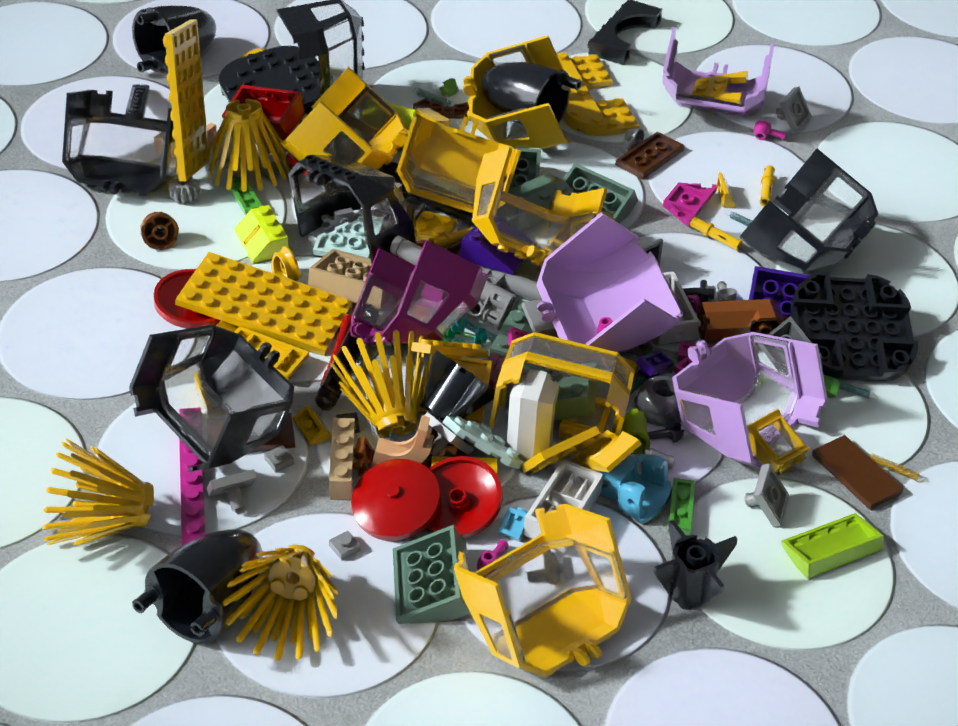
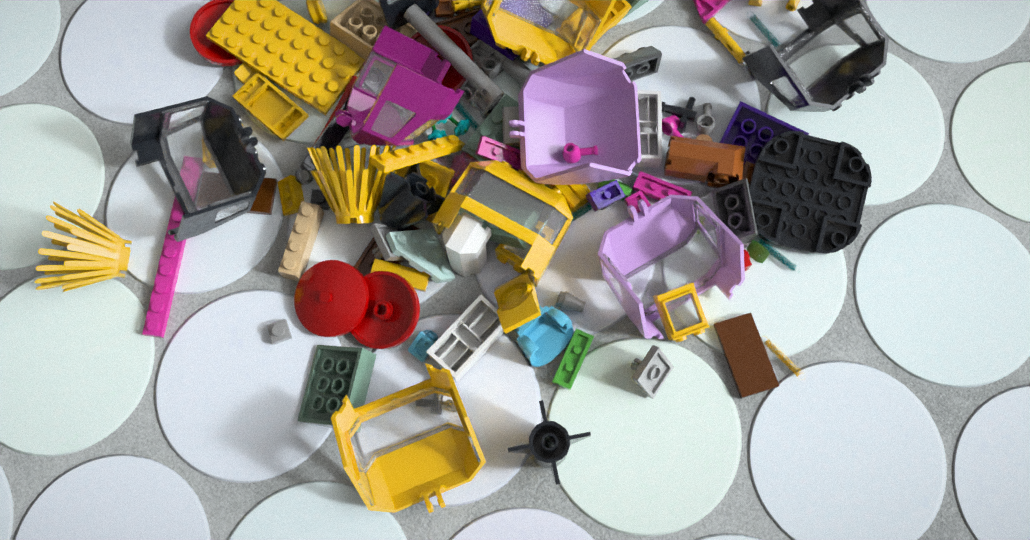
camera: 20 degrees right, 30 degrees up
black windscreen [132,529,263,644] -> none
light grey tile [206,469,257,511] -> none
yellow plant [223,544,338,661] -> none
light grey plate [264,445,294,473] -> none
dark orange plate [353,437,375,477] -> none
light nougat arch [371,415,434,467] -> none
dark pink bar [477,540,509,571] -> none
yellow plate [520,426,600,473] -> none
lime plant [623,408,650,455] -> none
dark grey piece [634,376,682,427] -> none
black bar [648,421,685,443] -> none
lime slope [781,513,884,579] -> none

